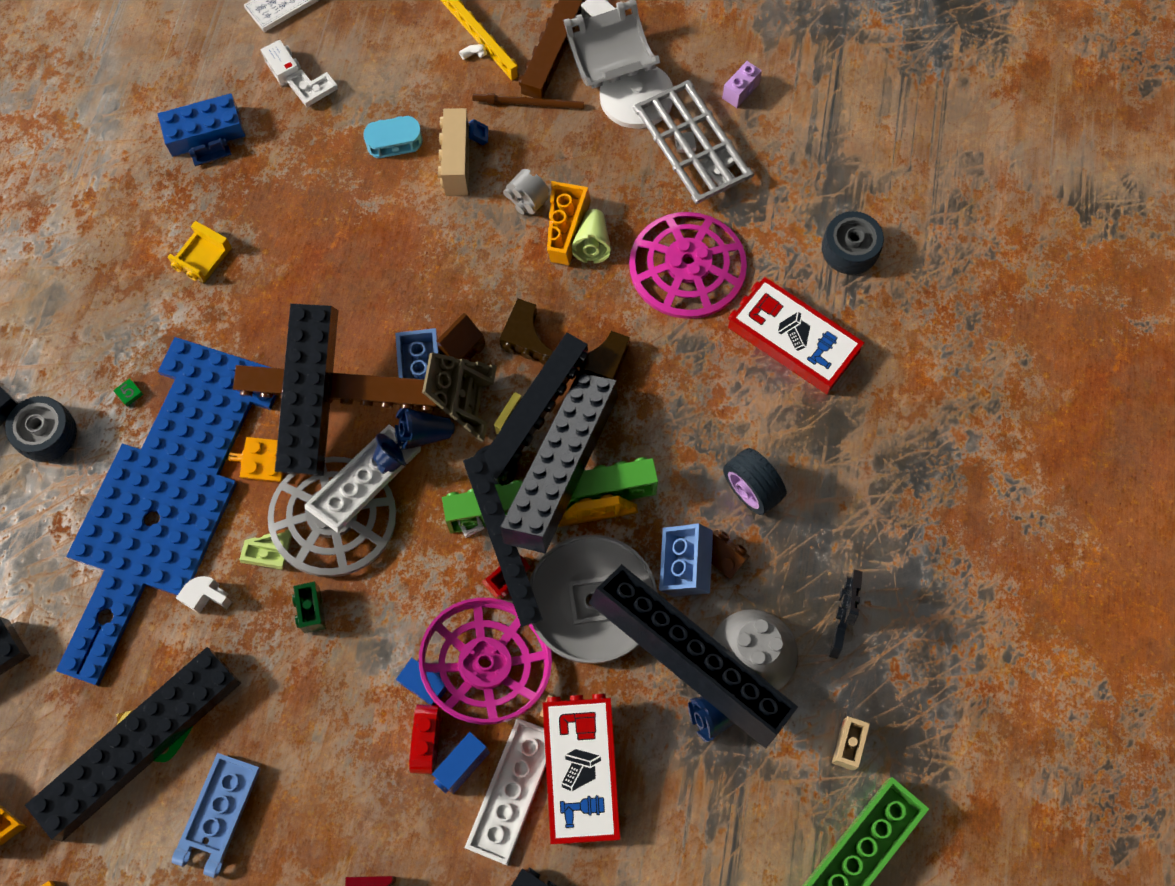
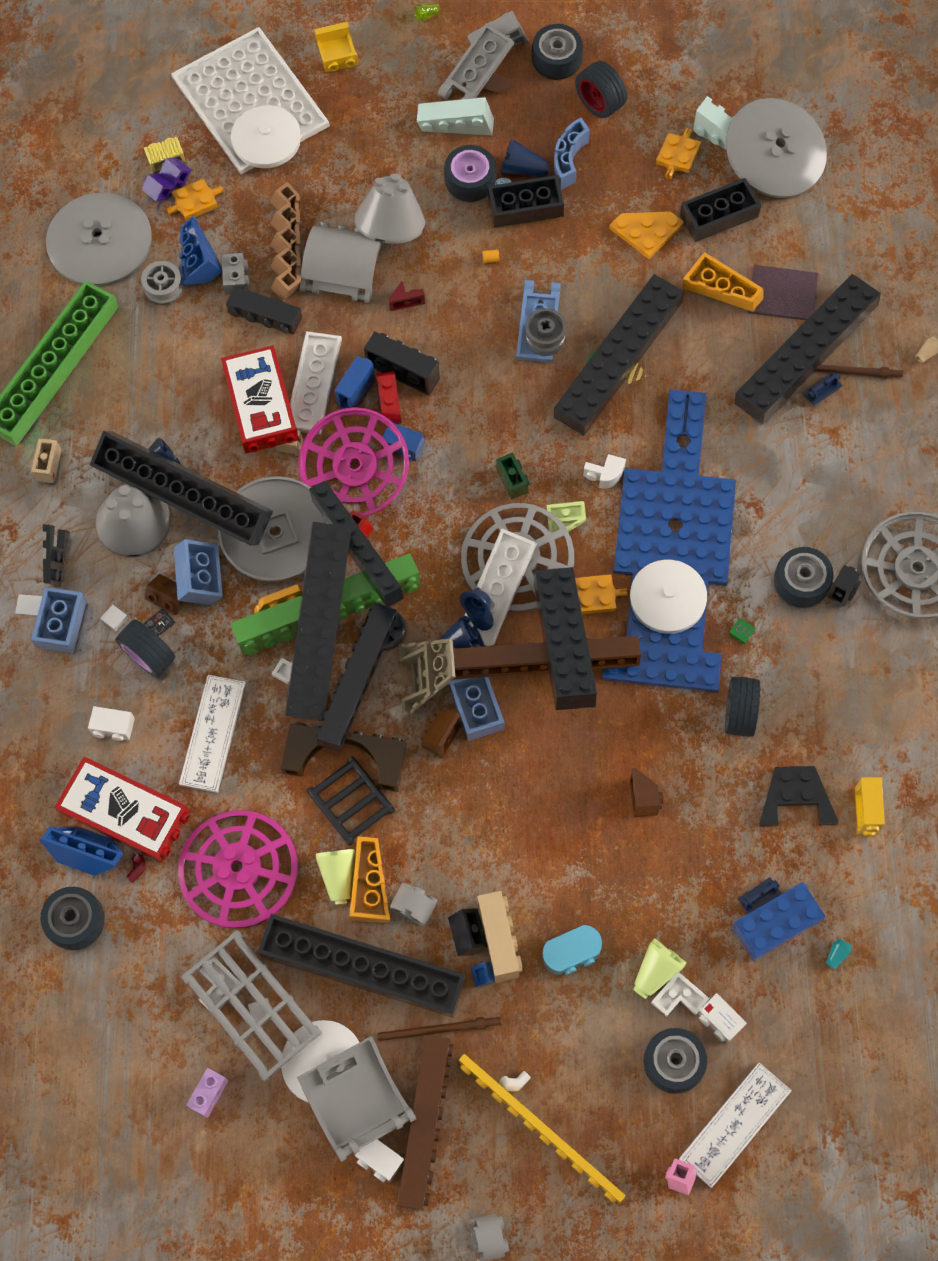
camera: 170 degrees right, 0 degrees up
yellow panel [168,221,232,283] -> none
light yellow tile [494,392,522,434] -> none
none -> white sticker [15,594,42,615]
none -> medium blue brick [31,587,87,653]
none -> blue wedge [40,826,123,876]
none -> white brick [88,706,135,741]
none -> white tile [100,604,128,632]
none -> dark red arm [126,852,146,883]
none -> black sticker [143,608,176,636]
none -> white tile [179,675,246,793]
none -> black brick [257,914,466,1018]
none -> white tile [272,658,292,685]
none -> black bar [306,756,396,846]
none -> black brick [364,331,440,396]
none -> black brick [448,908,488,956]
none -> dark grey wheel [525,308,566,356]
none -> reddish brown slope [629,768,663,817]
none -> white dish [630,560,707,634]
none -> yellowish green cone [633,938,687,999]
none -> wheel [643,1028,707,1094]
none -> black wheel [725,676,760,737]
none -> black wing [759,766,838,827]
none -> teal cone [825,938,852,970]
none -> yellow window [855,777,885,837]

